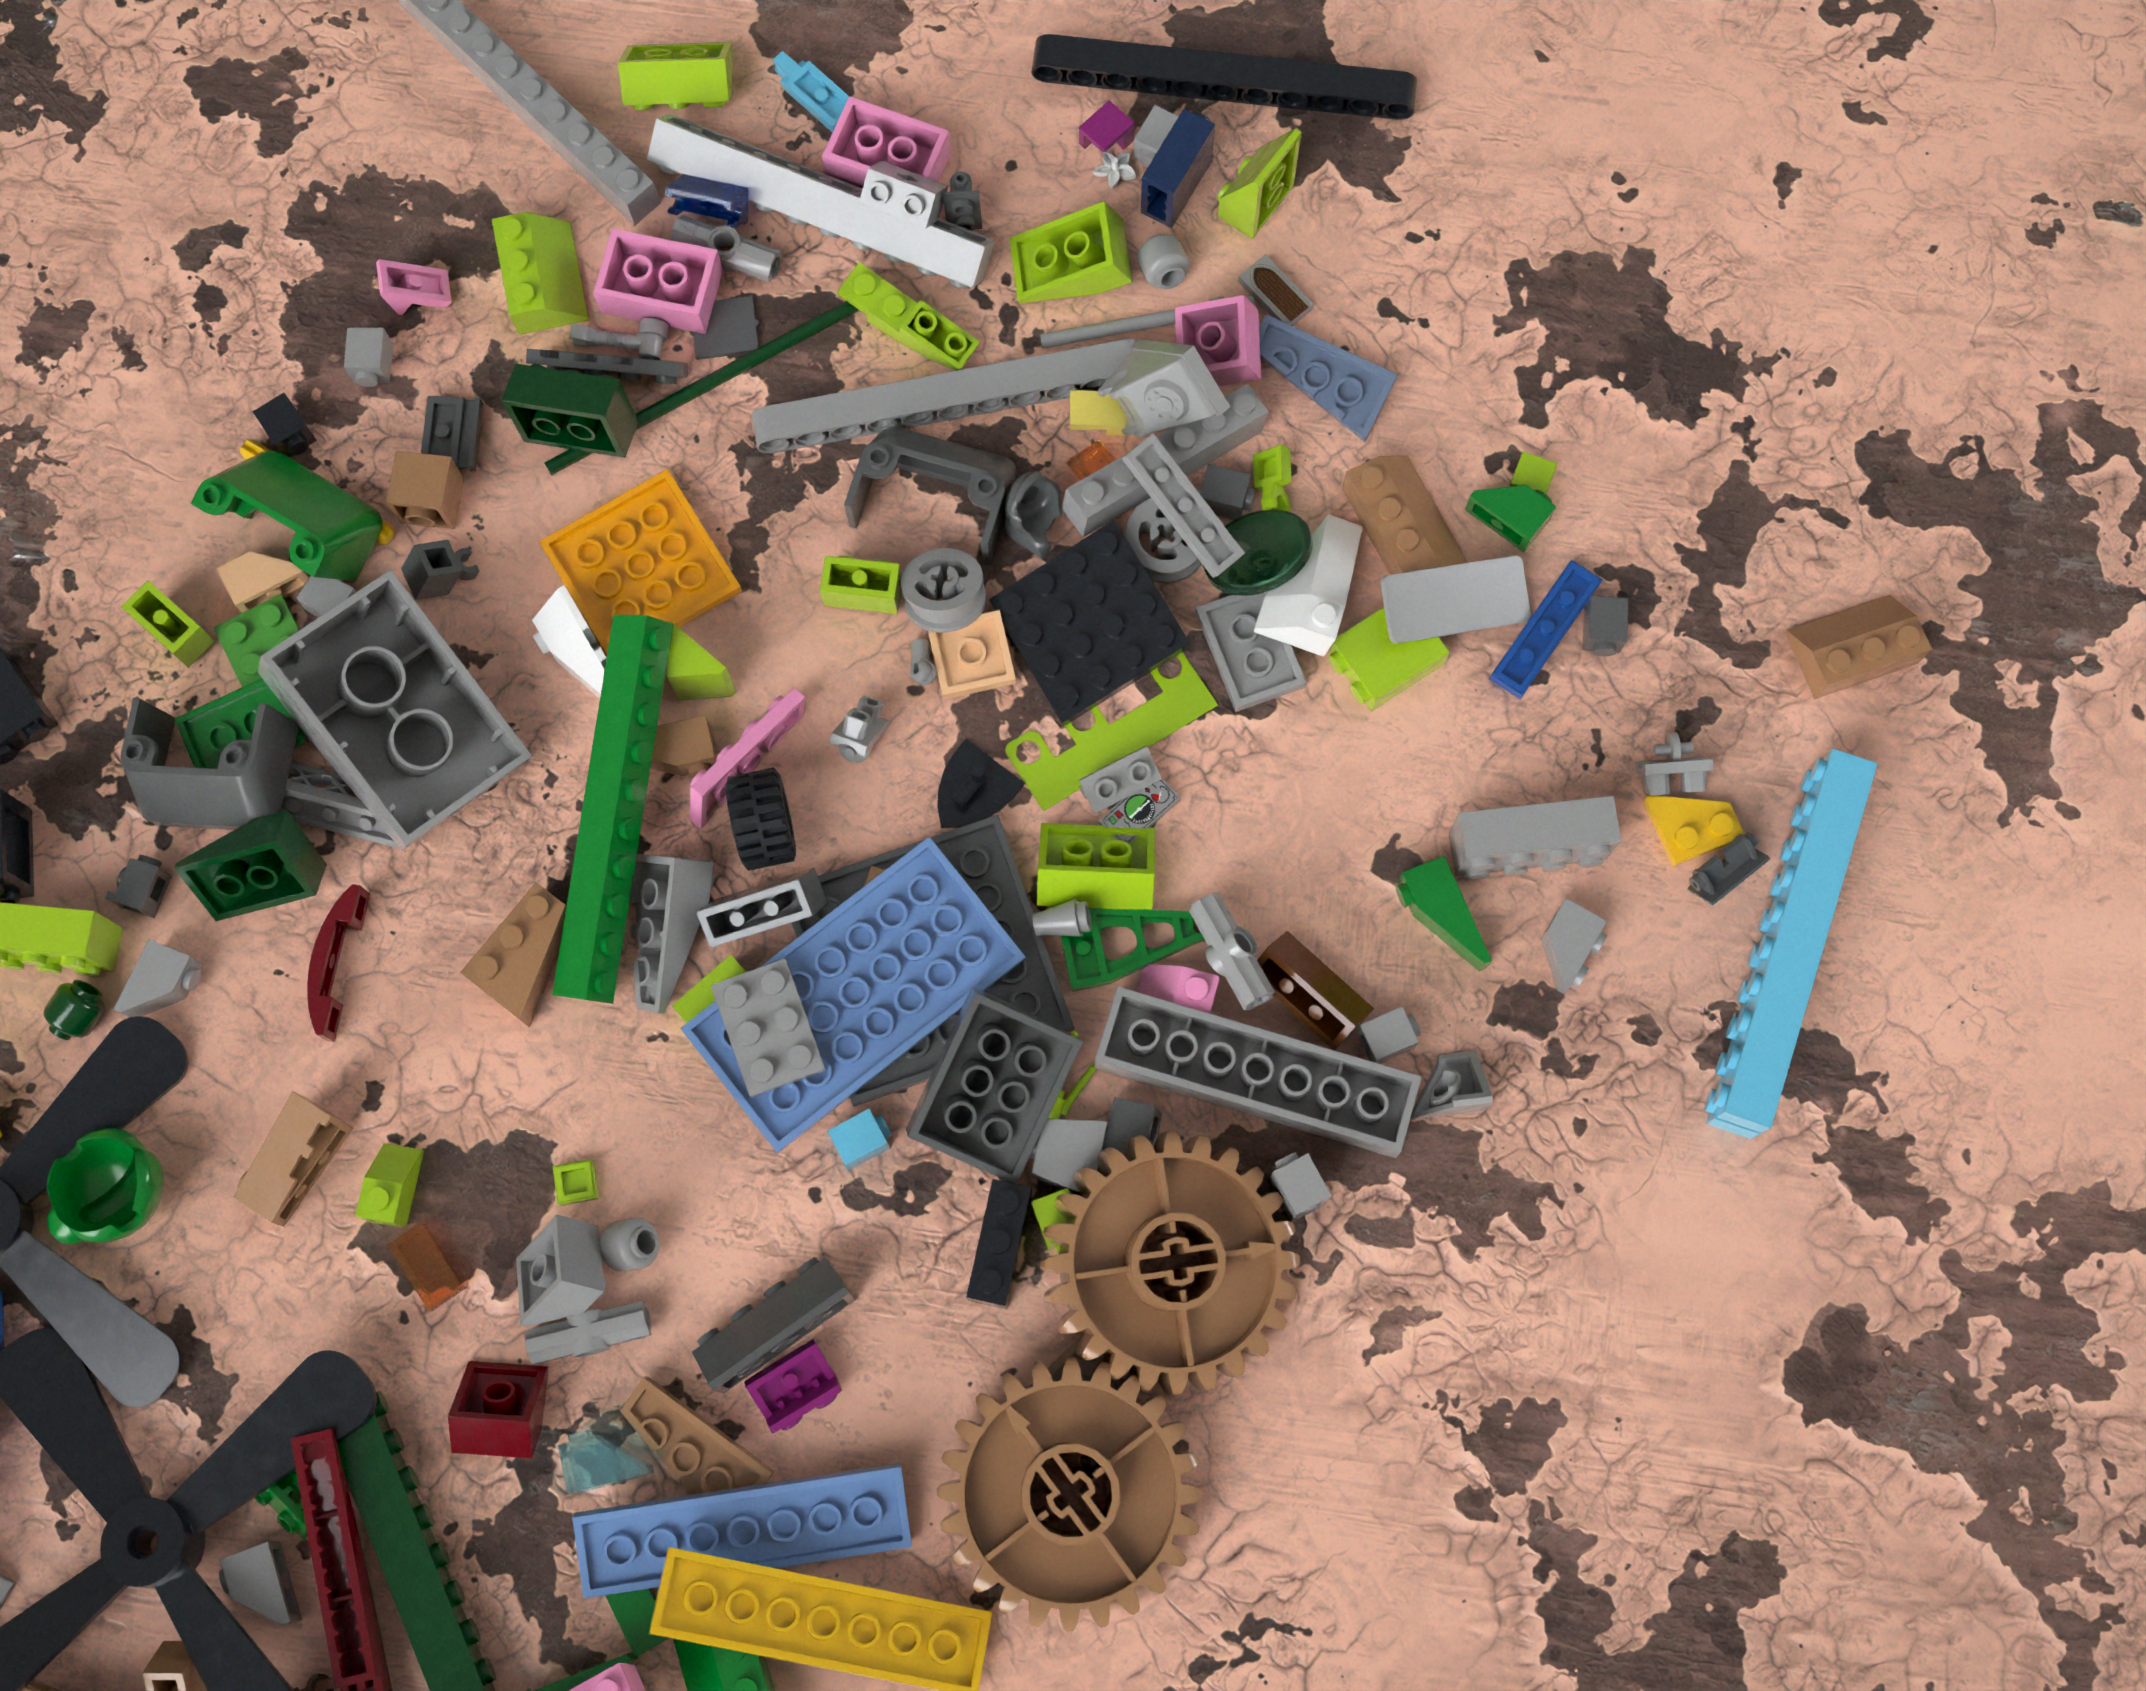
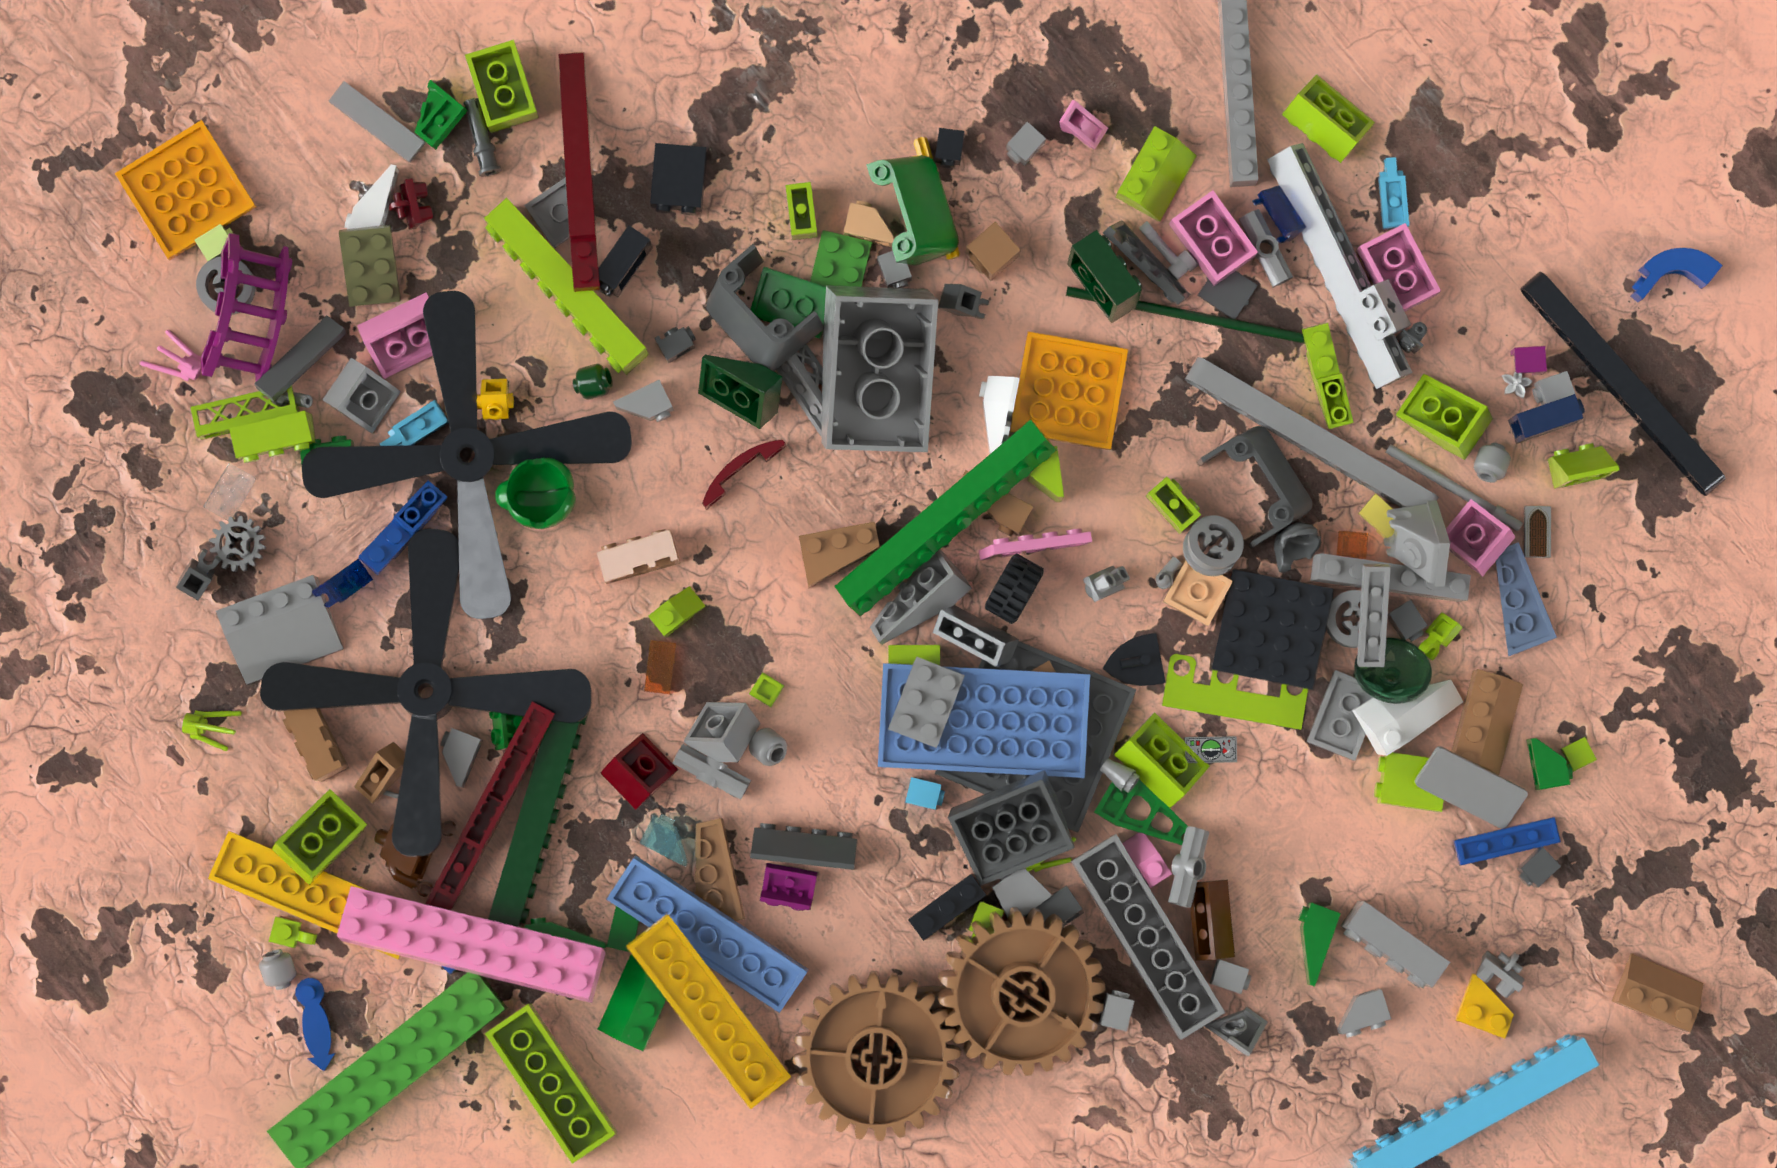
camera: 35 degrees right, 10 degrees up
dark grey plate [421,396,484,472] -> none
light grey hinge [1079,746,1162,813] -> none
dark grey hinge [1687,832,1770,905] -> none

